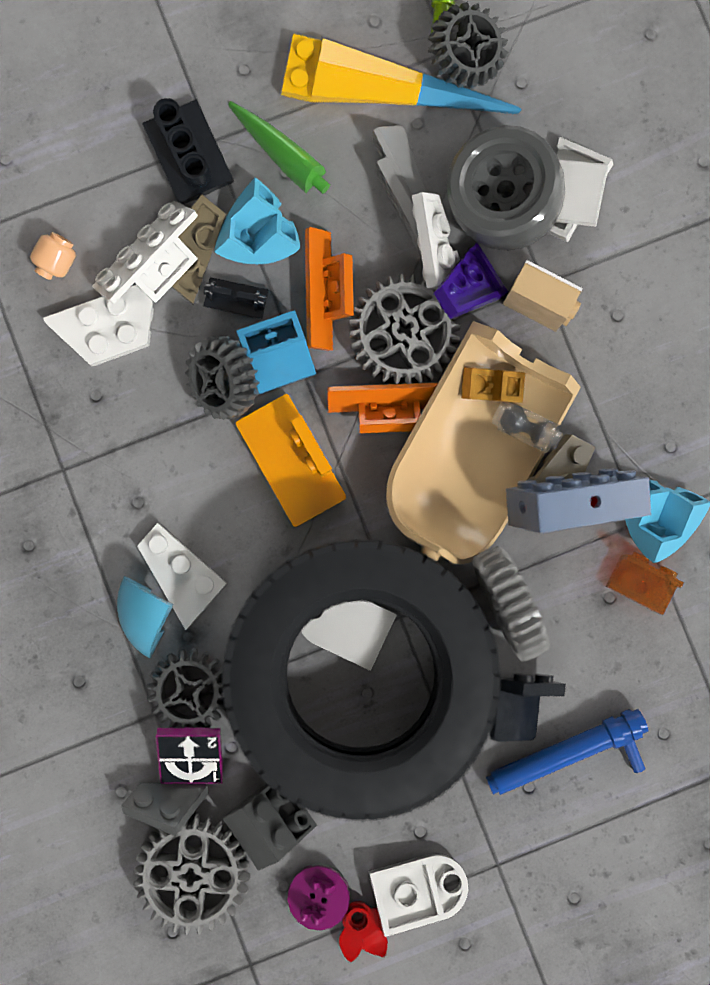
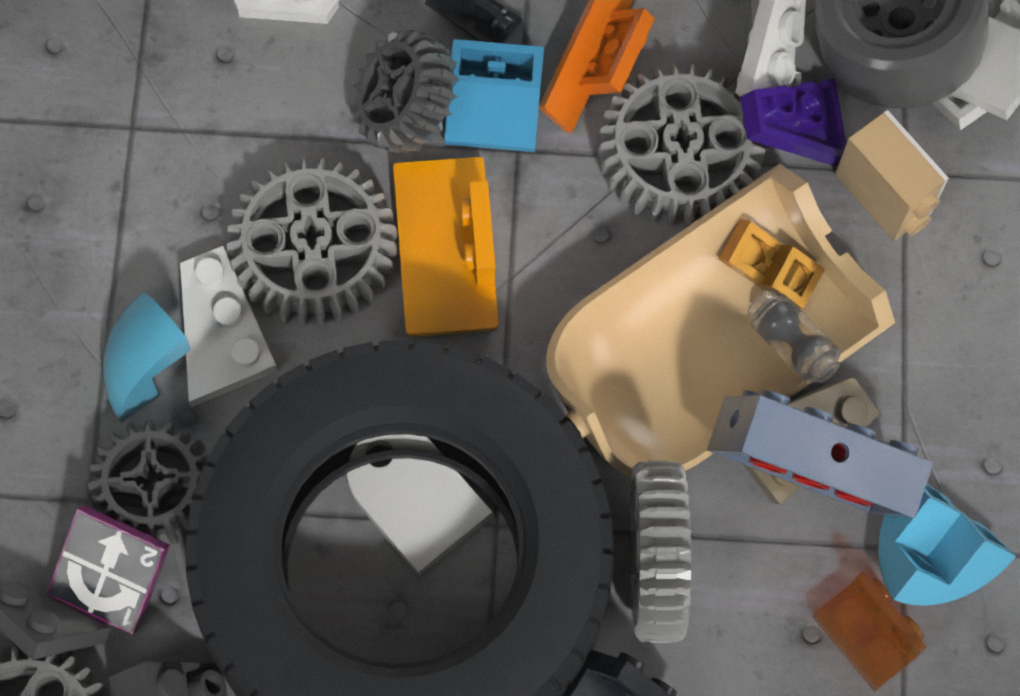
camera: 30 degrees right, 15 degrees down
orange bracket [327,383,438,433] -> none
none -> light grey gear [226,157,397,326]

